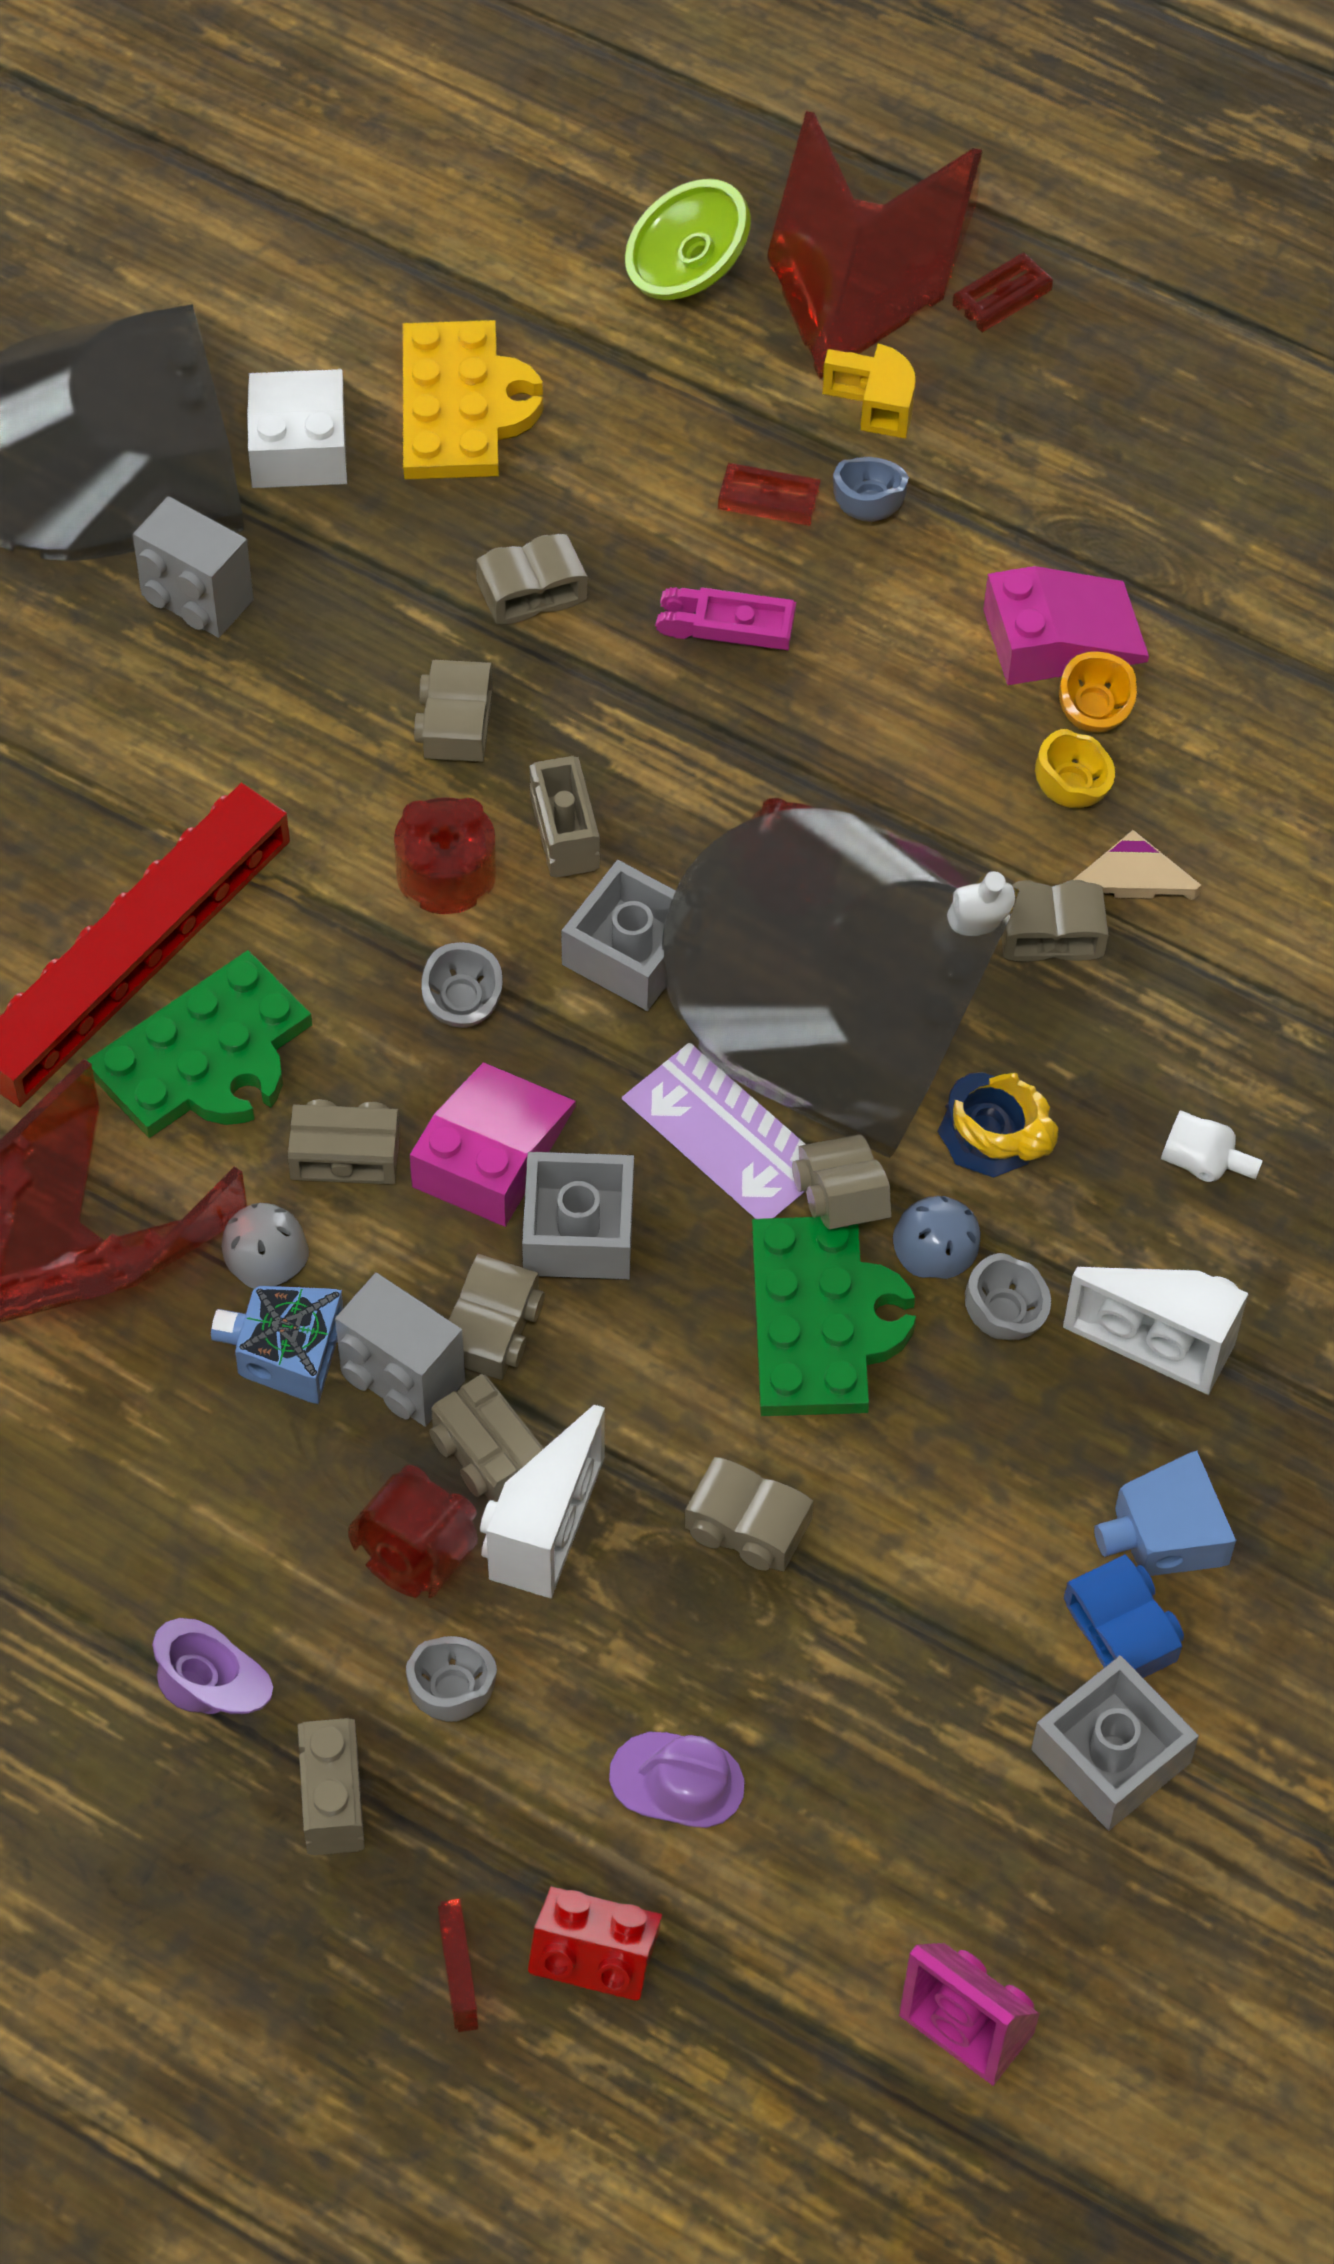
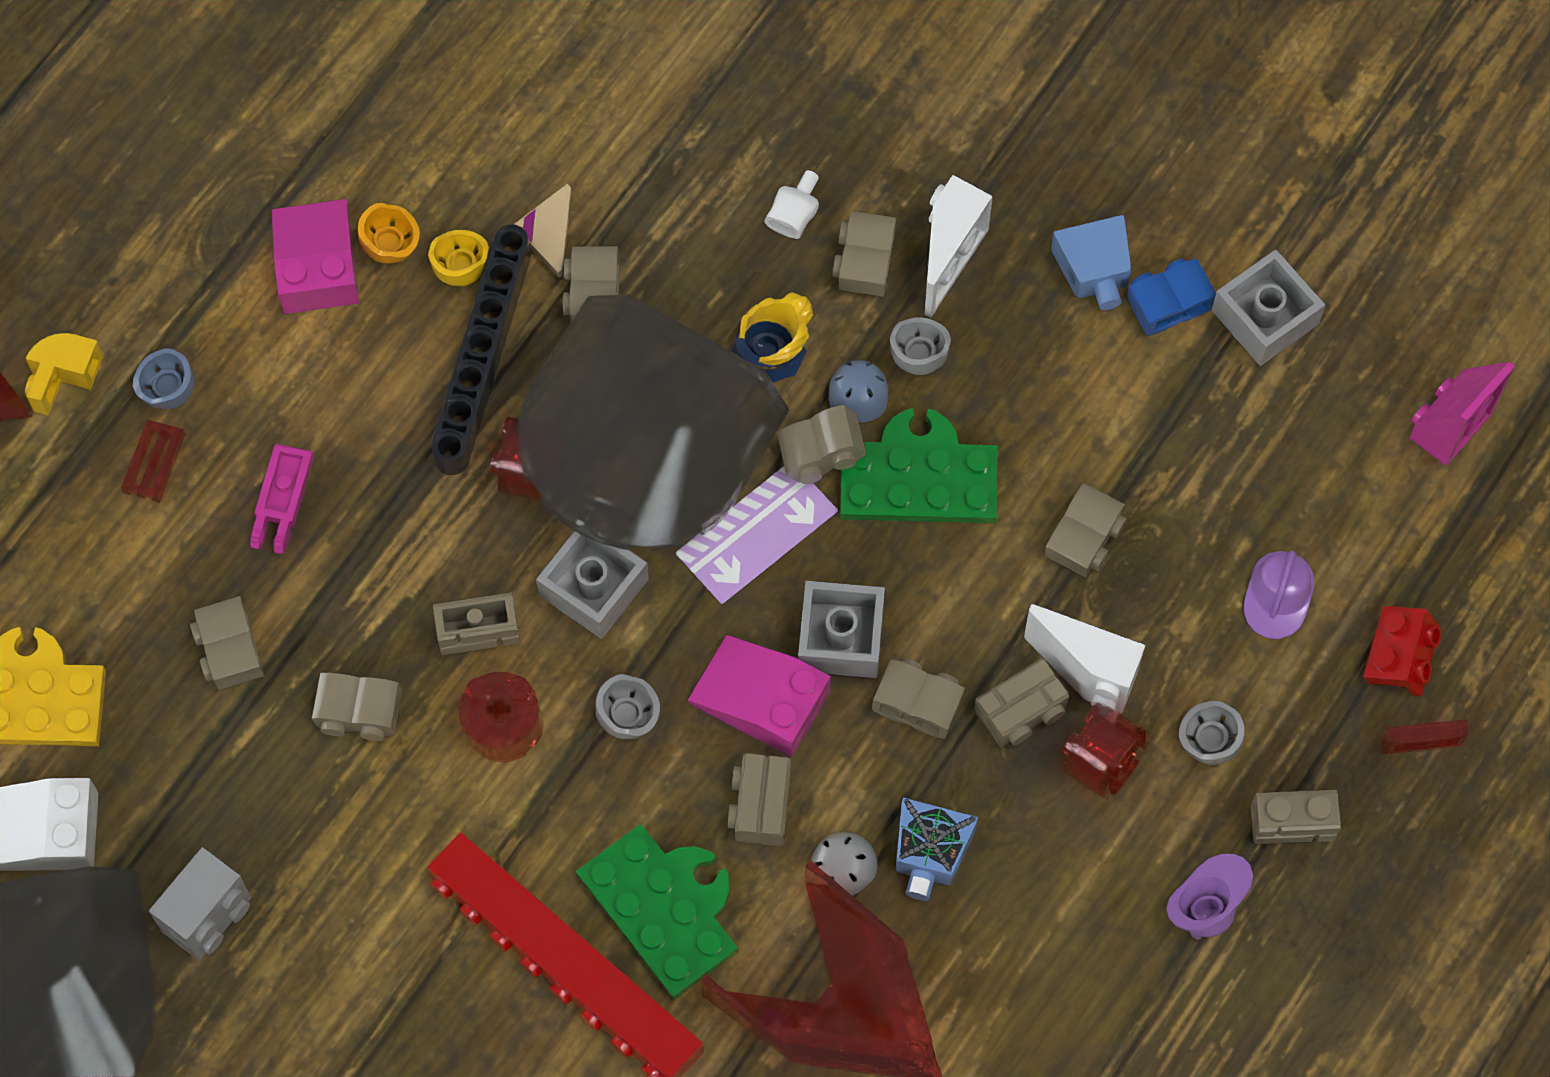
camera: 85 degrees left, 10 degrees up
light grey brick [335,1273,465,1427] -> none
white piece [947,871,1015,936] -> none
none -> black beam [432,224,531,475]
none -> dark tan brick [833,211,896,297]

